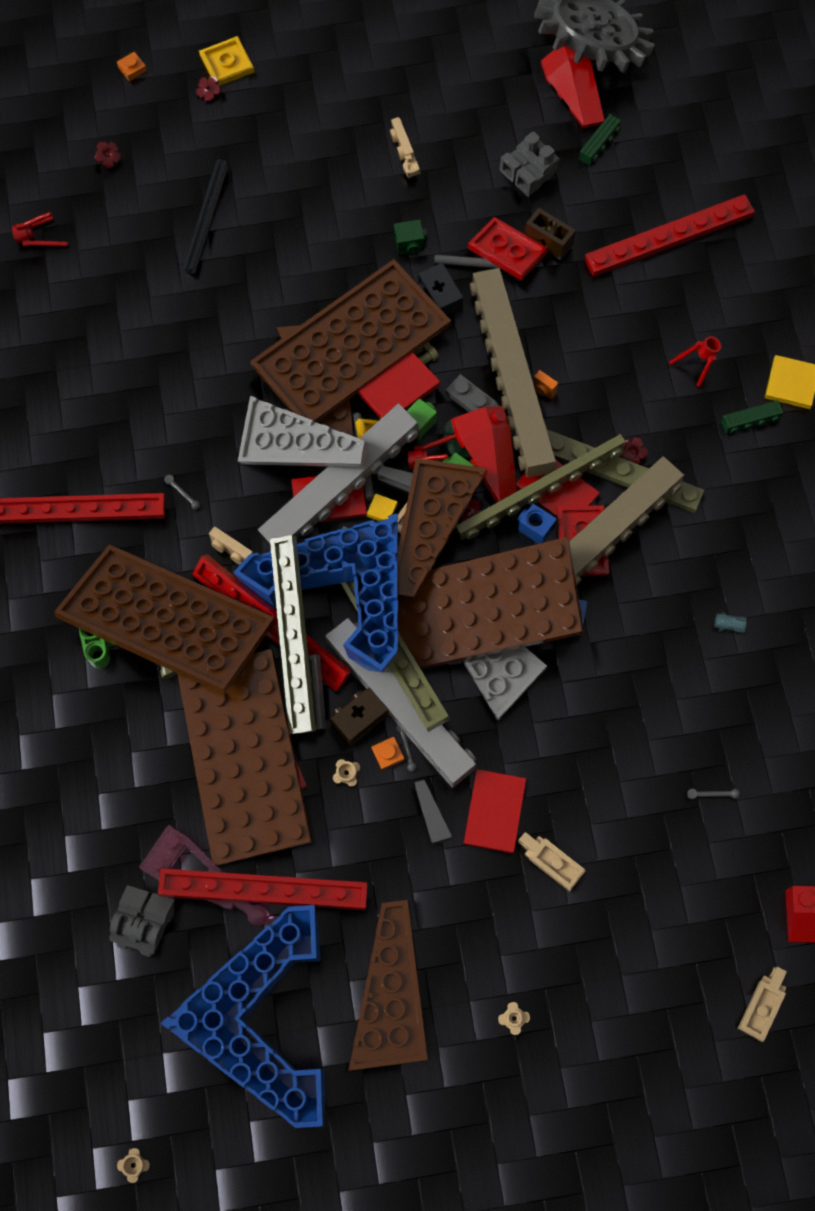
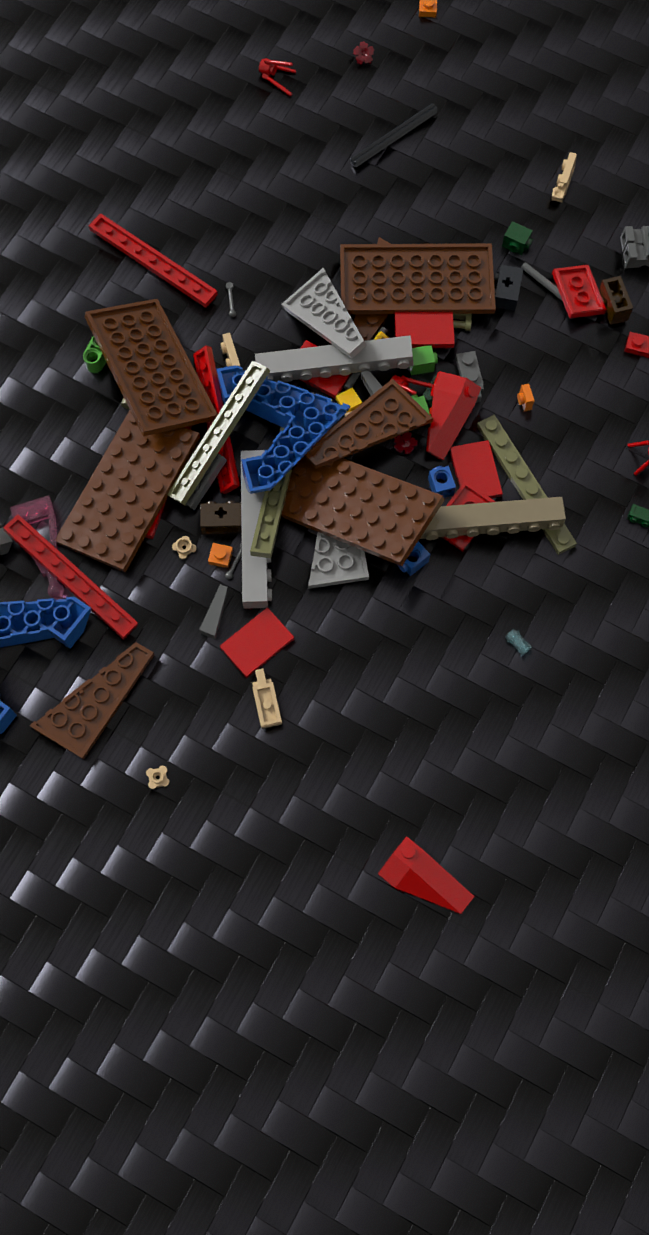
camera: 35 degrees right, 0 degrees up
dark red plant [196,76,221,102] -> none
yellow tile [199,36,254,86] -> none
olive plate [456,434,626,541] -> none
dark tan brick [470,268,556,478] -> none
dark red plant [620,437,648,464] -> none
dark grey hinge [687,789,741,800] -> none
tan hinge [737,967,787,1042] -> none

